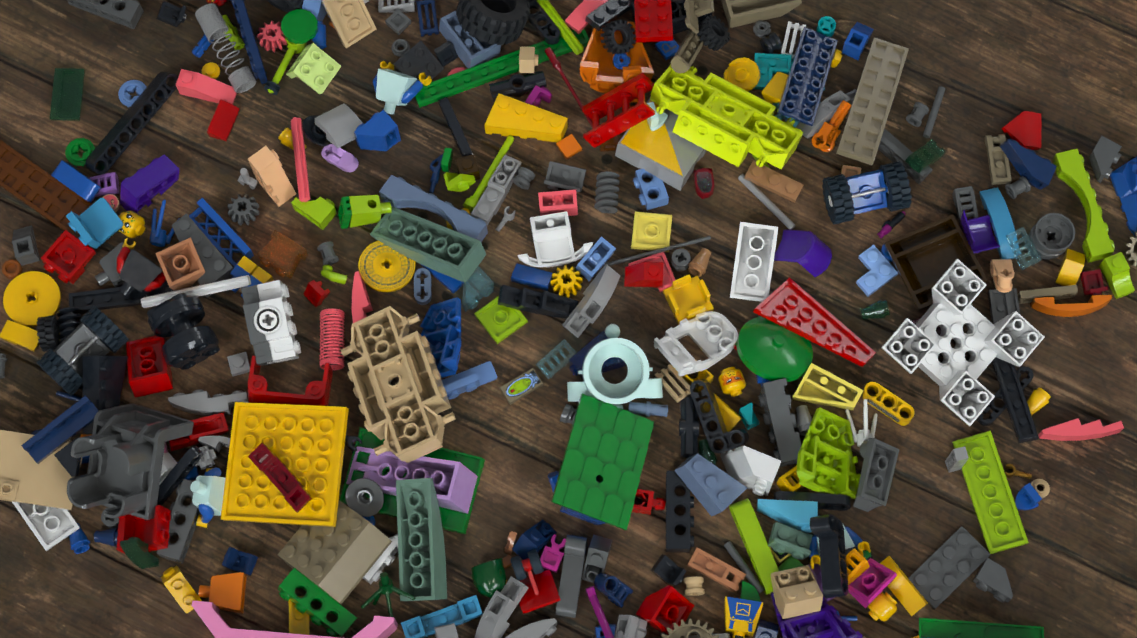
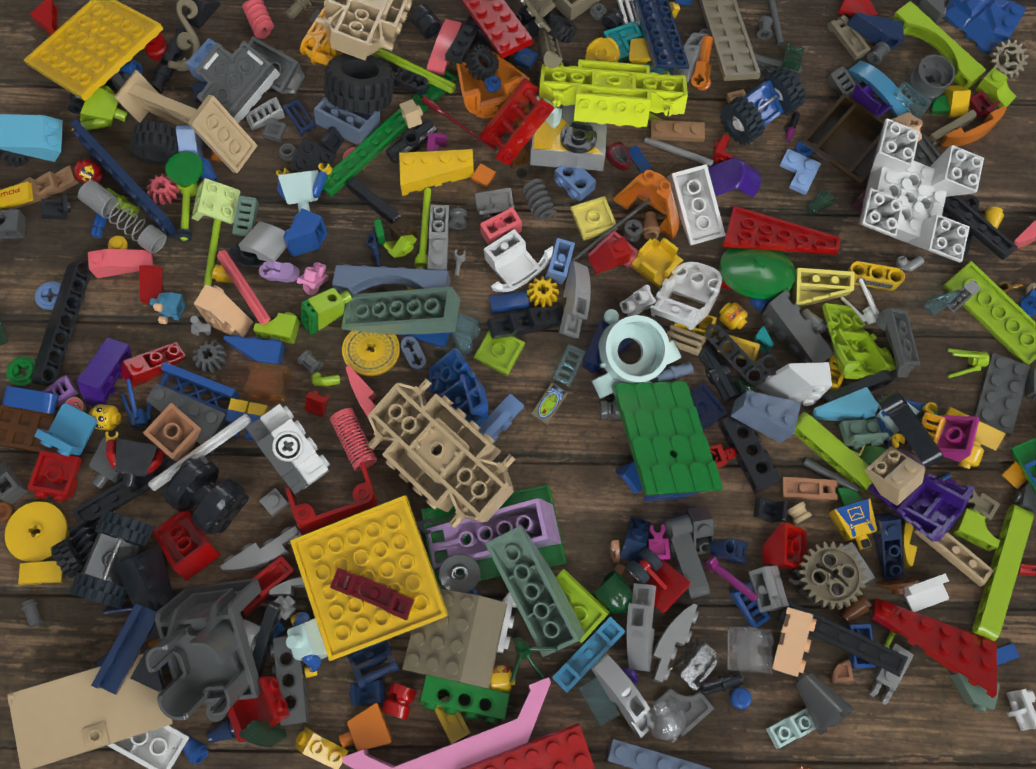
camera: 30 degrees left, 0 degrees up
none -> red slope [120,342,186,388]
none -> dark azure piece [150,292,186,324]
none -> lime bar [199,218,221,313]
none -> blue slope [223,334,285,370]
none -> sand green slope [232,196,259,237]
none -> bright pink hips [297,262,329,295]
none -> dark blue plate [347,640,400,689]
none -> red wheel [381,682,417,720]
none -> yellow head [487,665,515,693]
none -> lime plate [556,569,610,643]
none -> black tile [560,122,597,154]
none -> orange cone [613,170,680,240]
none -> white hips [620,285,657,317]
none -> blue window [628,145,652,173]
none -> clear blue tile [690,382,728,432]
none -> red bracket [712,134,733,164]
none -> light grey arm [896,256,924,272]
none -> clear light blue slope [924,289,961,316]
none -> green tile [930,95,950,115]
none -> lime plant [947,348,989,378]

